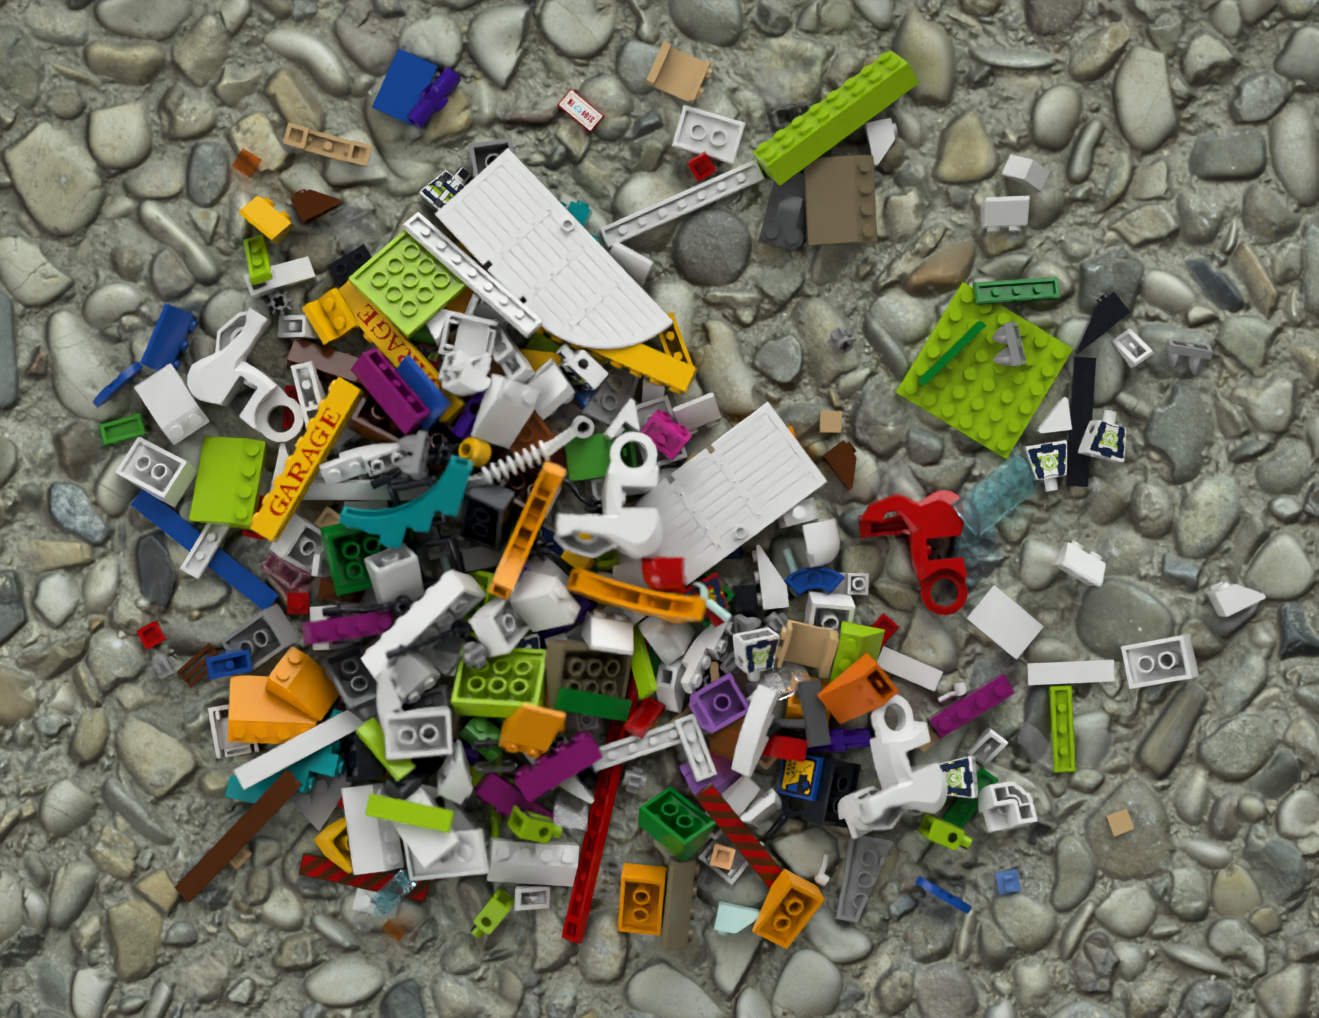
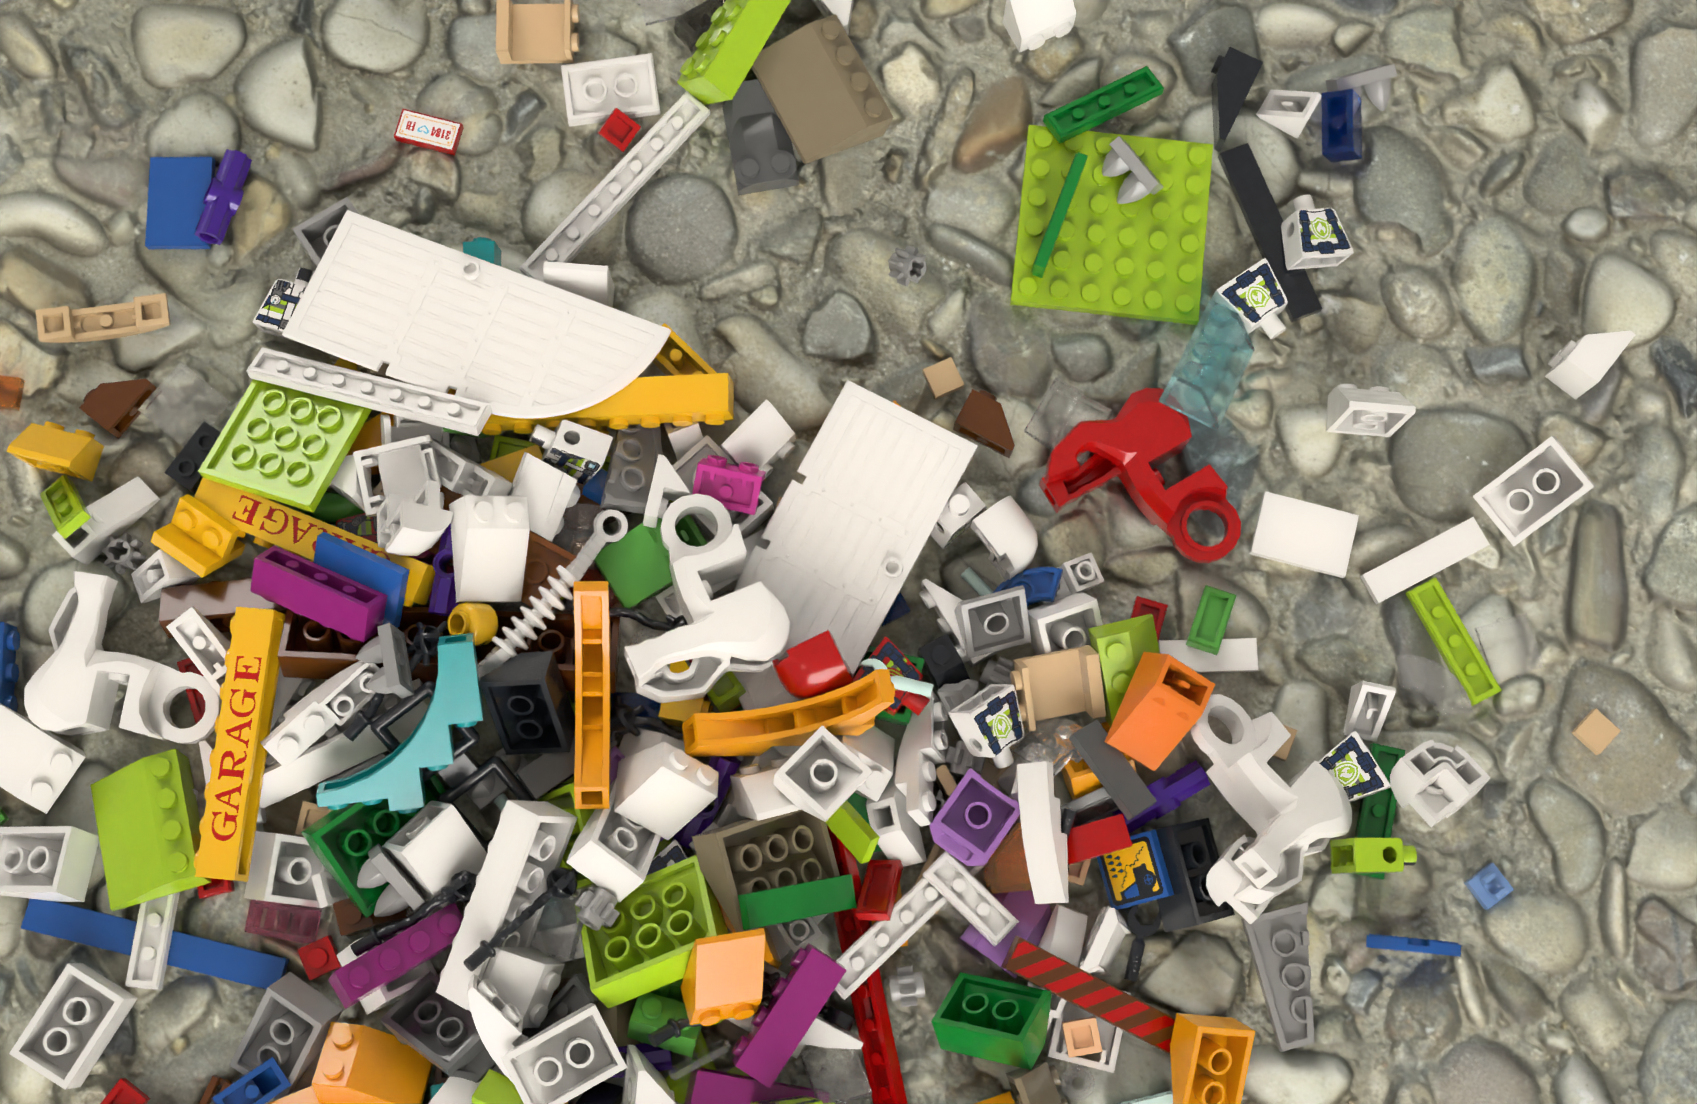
camera: 25 degrees left, 10 degrees down
white hand [815,855,830,887] -> none
magenta brick [927,673,1015,738] -> none
white hand [938,682,967,703] -> none
white slope [1035,397,1072,434] -> none
none -> white brick [9,963,138,1090]
none -> light grey tile [357,843,425,917]
none -> white slope [773,725,873,822]
none -> light grey slope [954,585,1031,658]
none -> bright green tile [1186,585,1236,655]
none -> clear blue brick [1321,89,1362,163]

